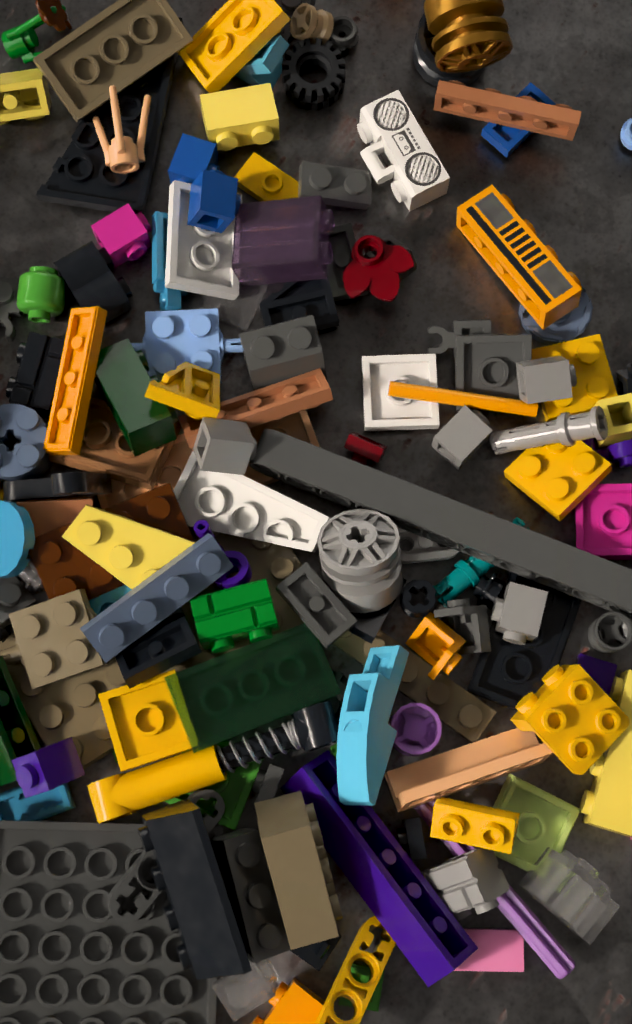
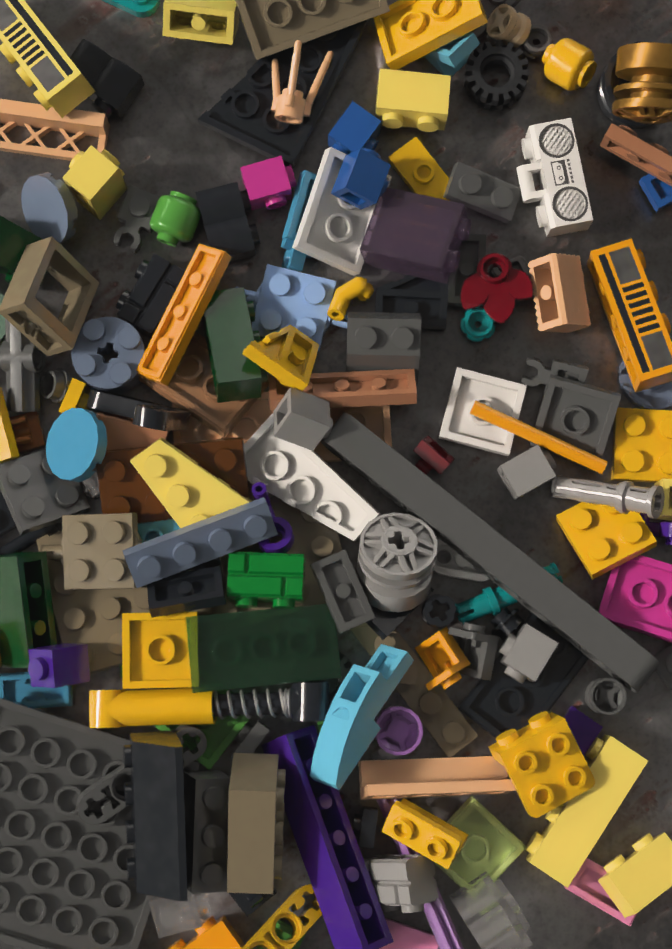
camera: 15 degrees right, 5 degrees up
light grey brick [516,356,577,404] -> none
none -> yellow arm [327,277,374,321]
none -> teal plate [460,307,495,342]
none -> light nougat brick [528,253,591,333]
none -> yellow head [542,38,597,91]

